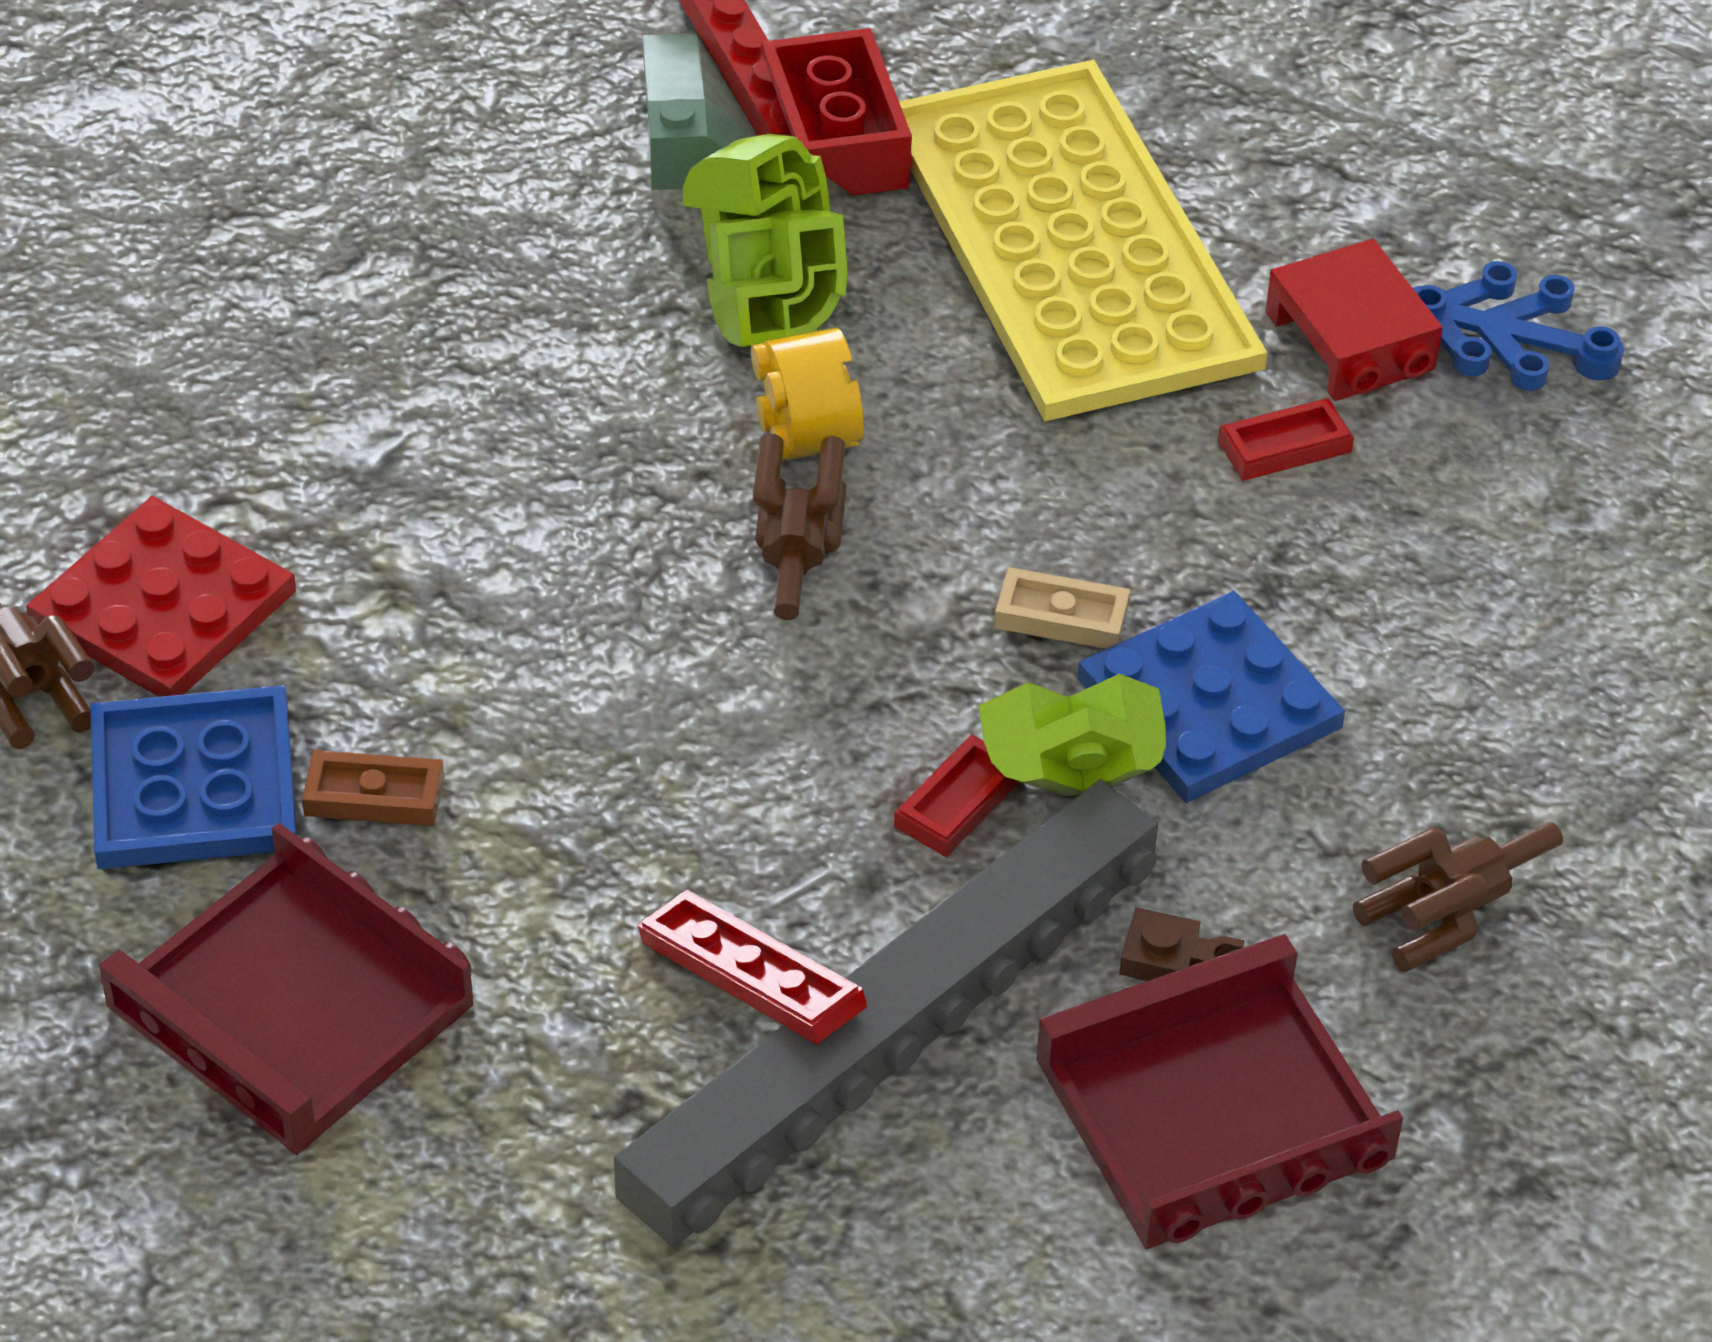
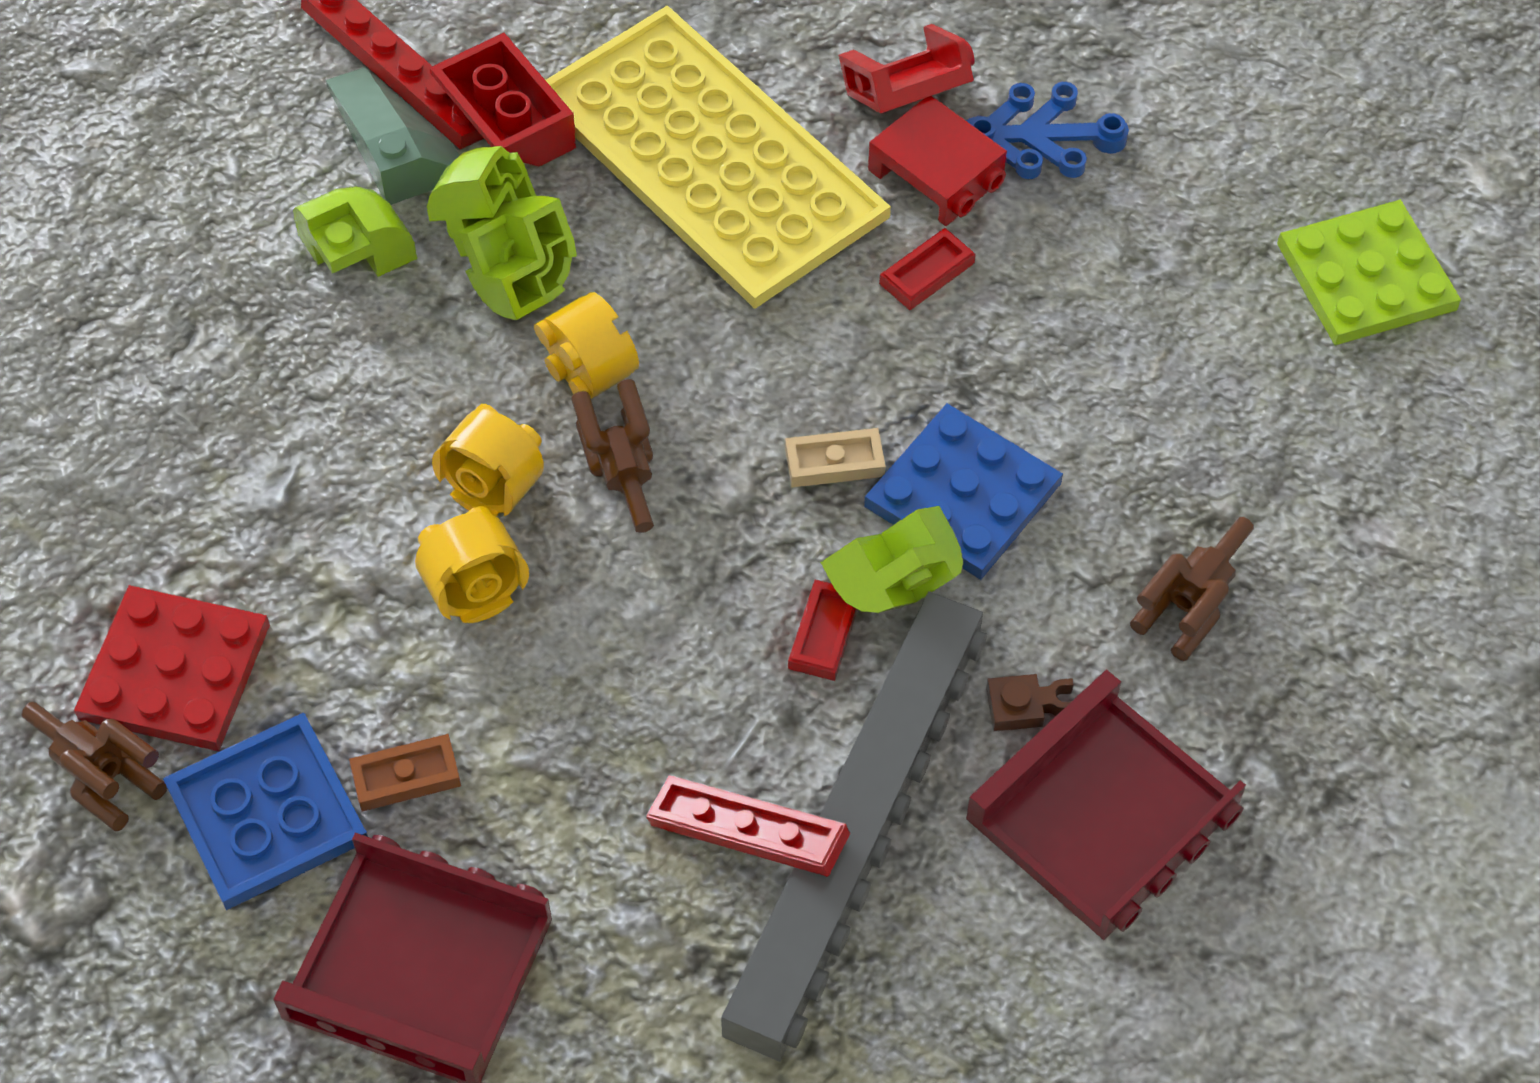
camera: 20 degrees left, 10 degrees up
none -> lime brick [293,186,418,277]
none -> yellow brick [415,506,529,623]
none -> yellow brick [432,404,544,516]
none -> red panel [838,24,975,114]

